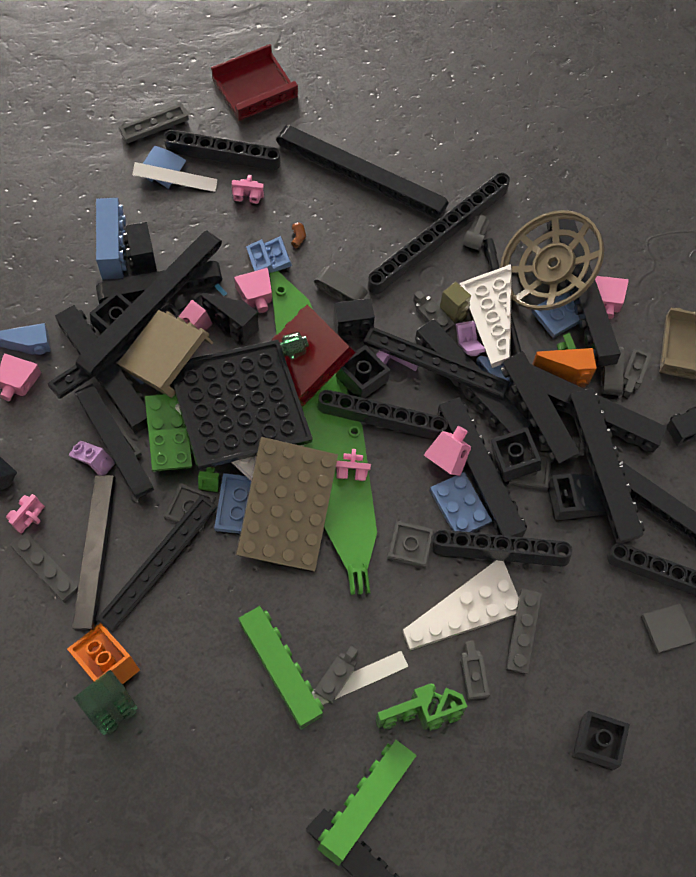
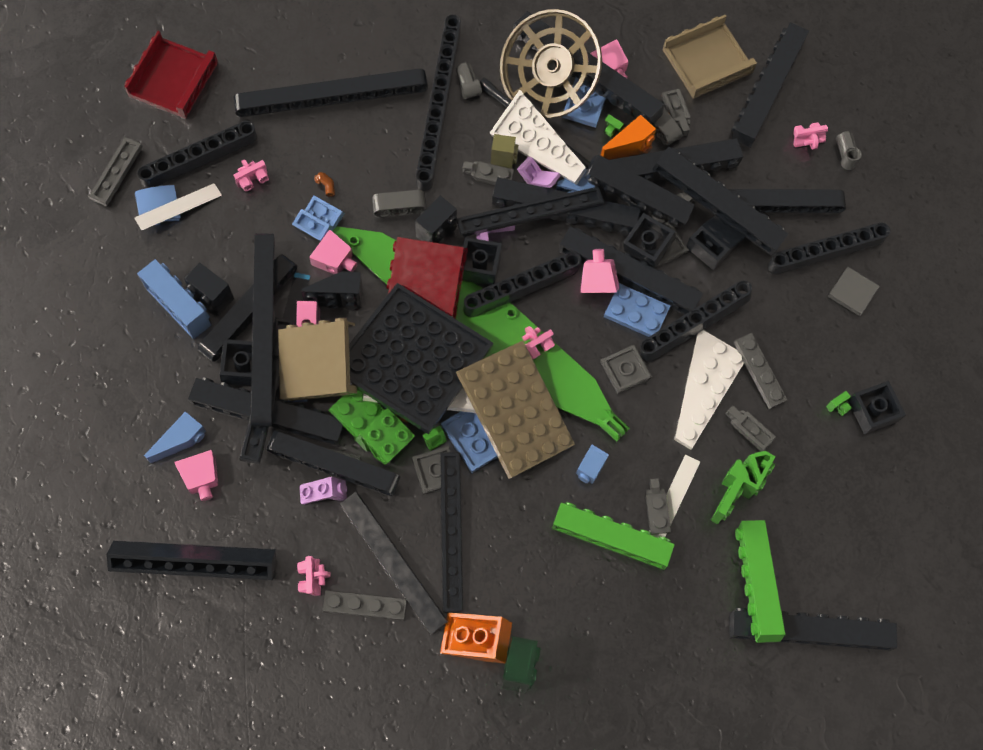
camera: 40 degrees left, 5 degrees up
clear green head [280,331,309,359] -> none
none -> medium blue slope [576,445,609,484]
none -> bright green tile [826,391,852,416]

